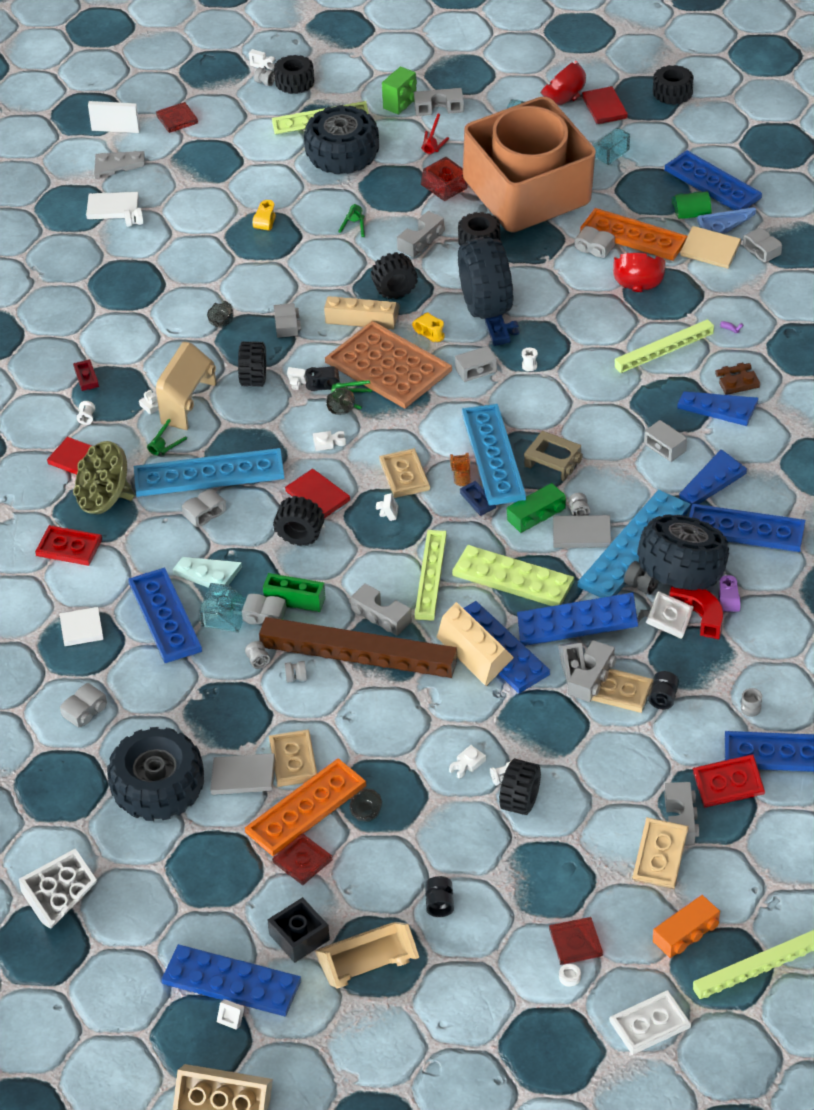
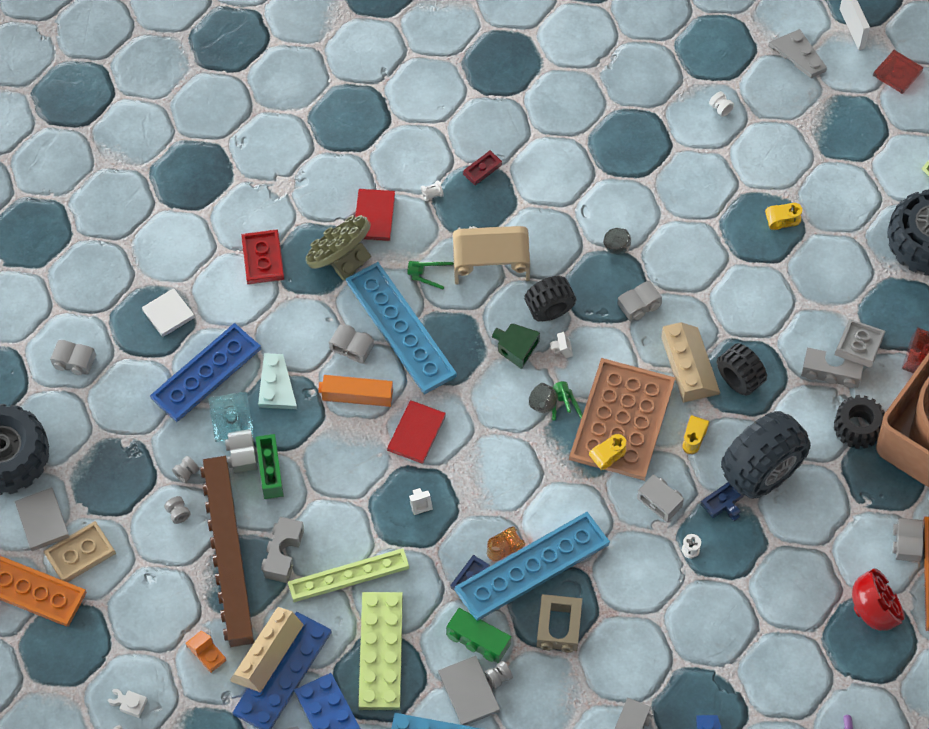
camera: 65 degrees right, 15 degrees up
white tile [86,192,139,219] -> none
black tyre [273,496,325,546] -> none
black piece [305,366,340,391] -> none
white plate [313,431,346,451] -> none
green plant [338,204,365,237] -> none
clear smoke hair [349,788,382,822] -> none
tan tile [379,448,430,498] -> none
yellowish green piece [615,319,714,373] -> none
none -> orange slope [185,631,227,673]
none -> orange brick [318,375,393,407]
none -> dark green torso [492,323,540,369]
none -> yellow piece [589,434,626,470]
none -> light grey tile [834,319,886,368]

